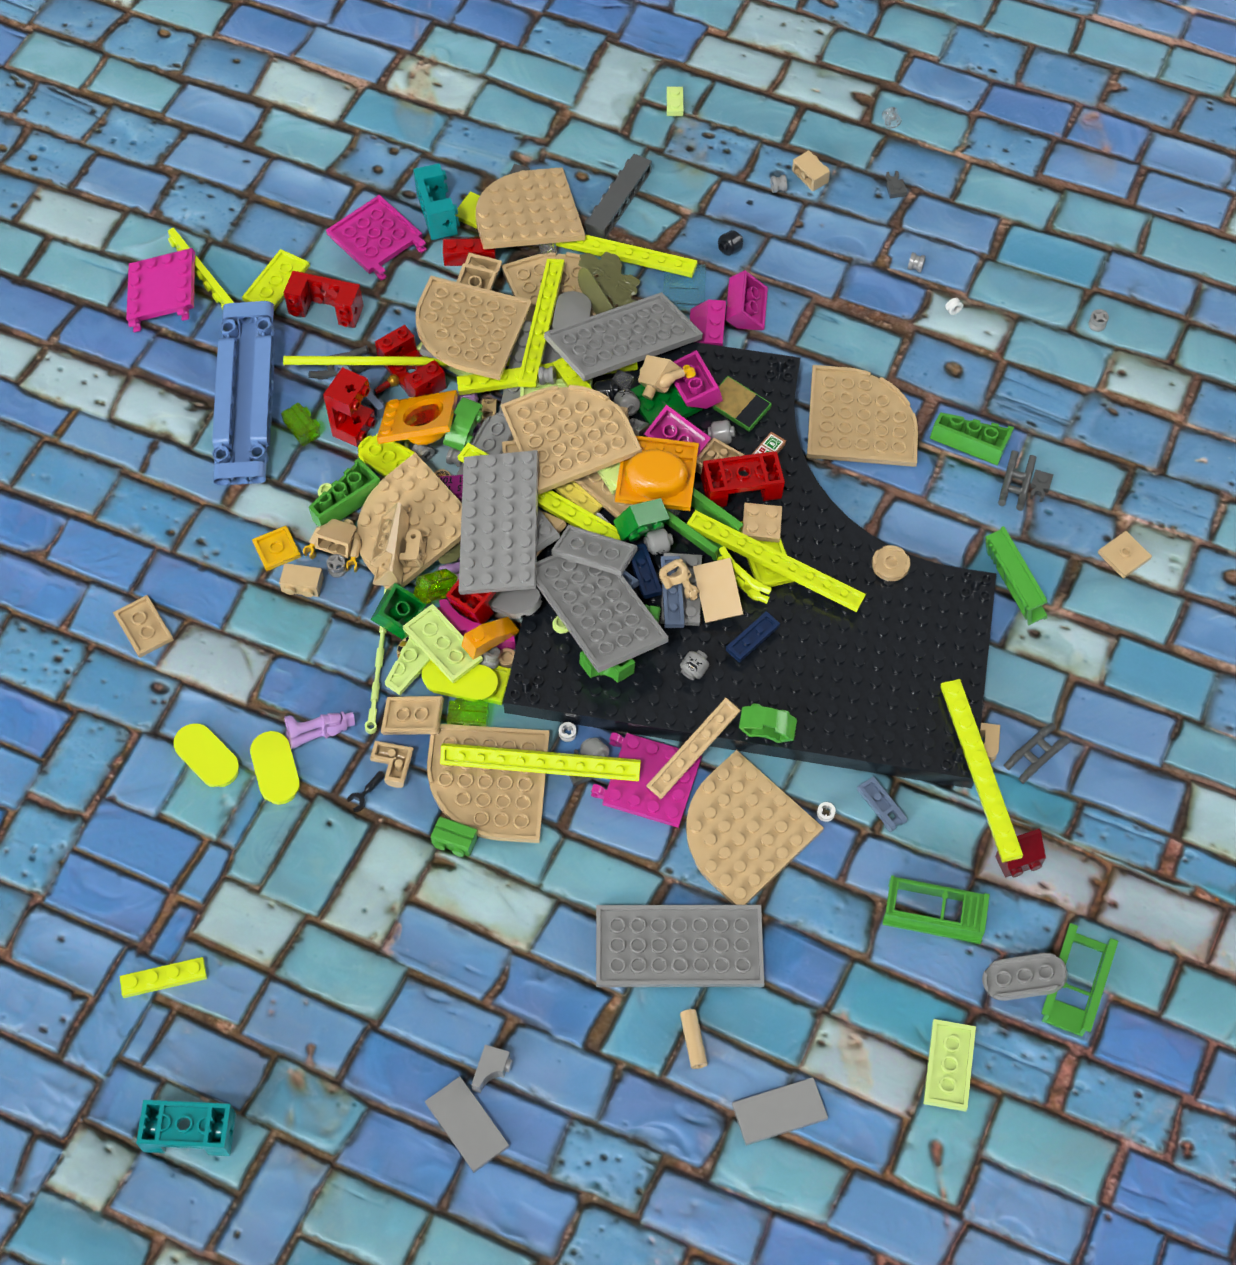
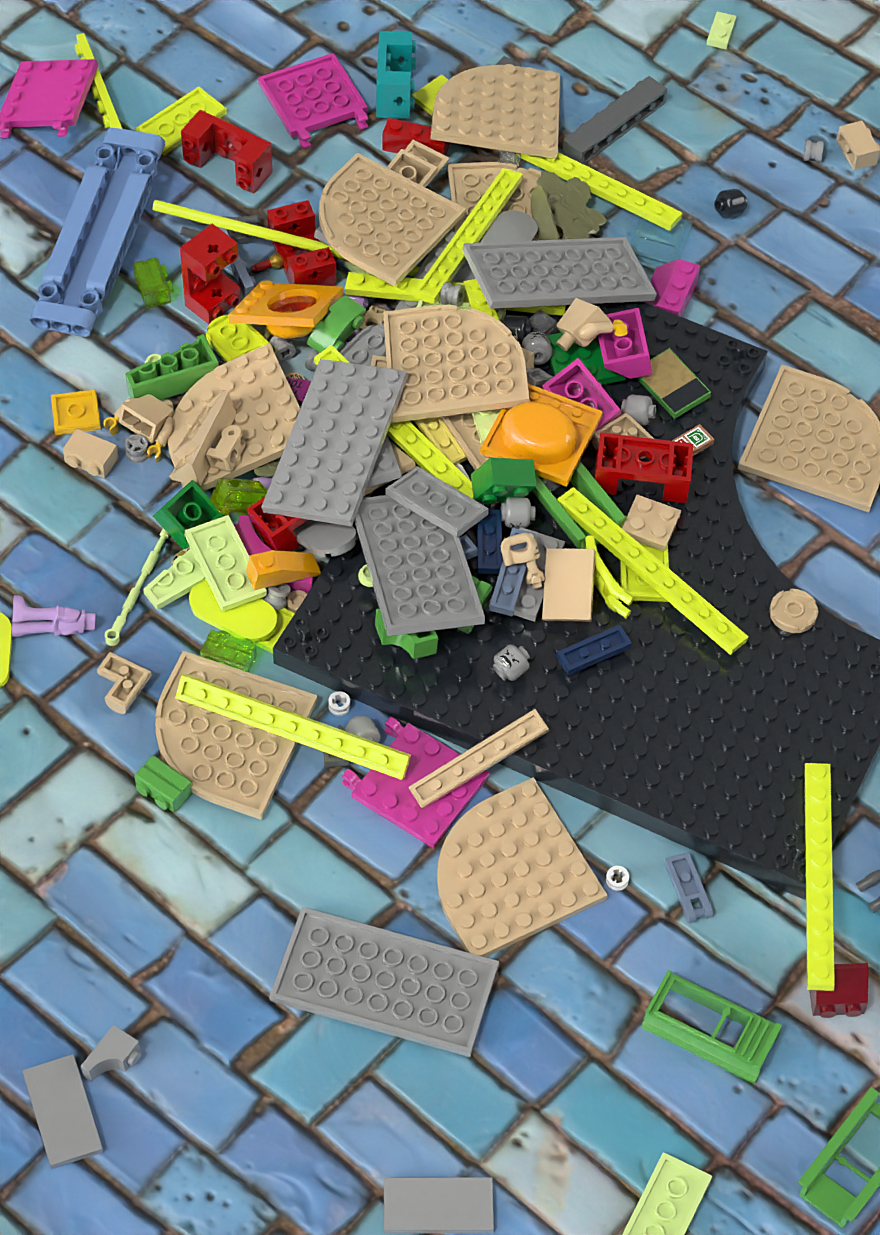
camera: 15 degrees right, 5 degrees down
black piece [347,771,385,812] -> none
tan tile [381,696,444,735] -> none
tan piece [680,1009,708,1069] -> none
dark pink slope [725,270,768,331] -> none
bright green brick [739,704,797,743] -> none
tan leg [980,723,1000,764] -> none
light grey tile [982,953,1068,1001] -> none

